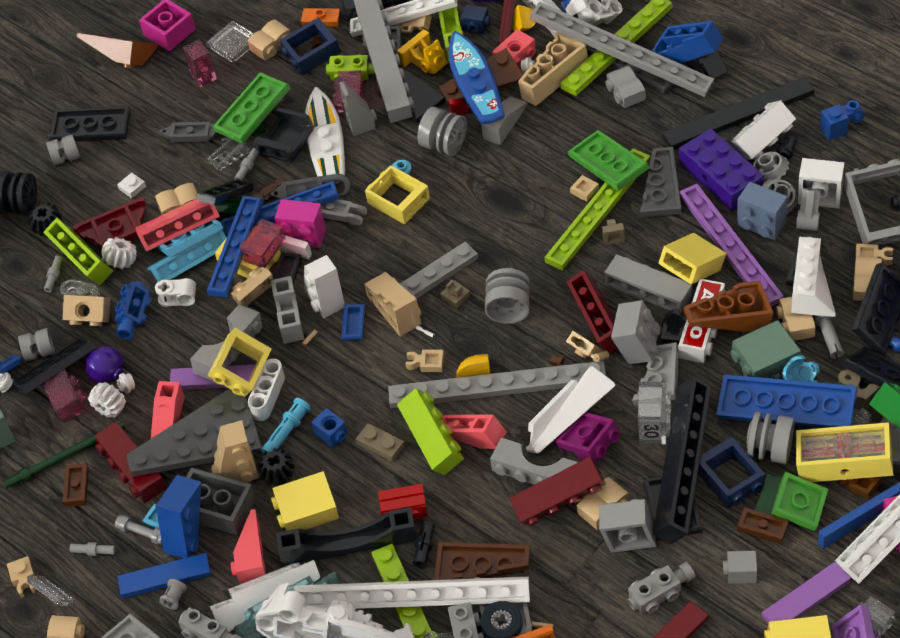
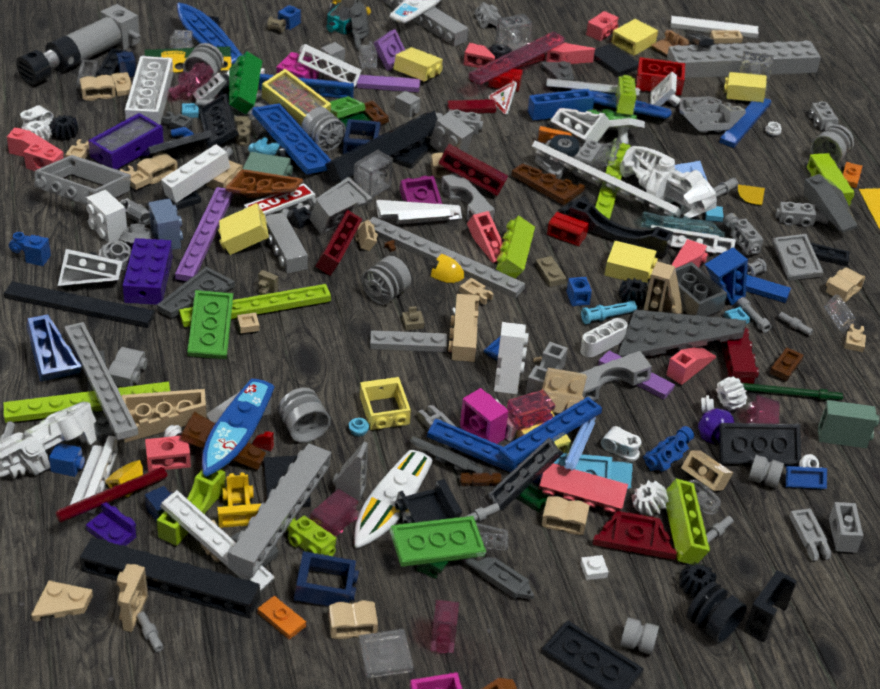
camera: 155 degrees left, 10 degrees down
light yellow window [208,328,271,397] -> none
none -> light blue axle [564,417,596,470]

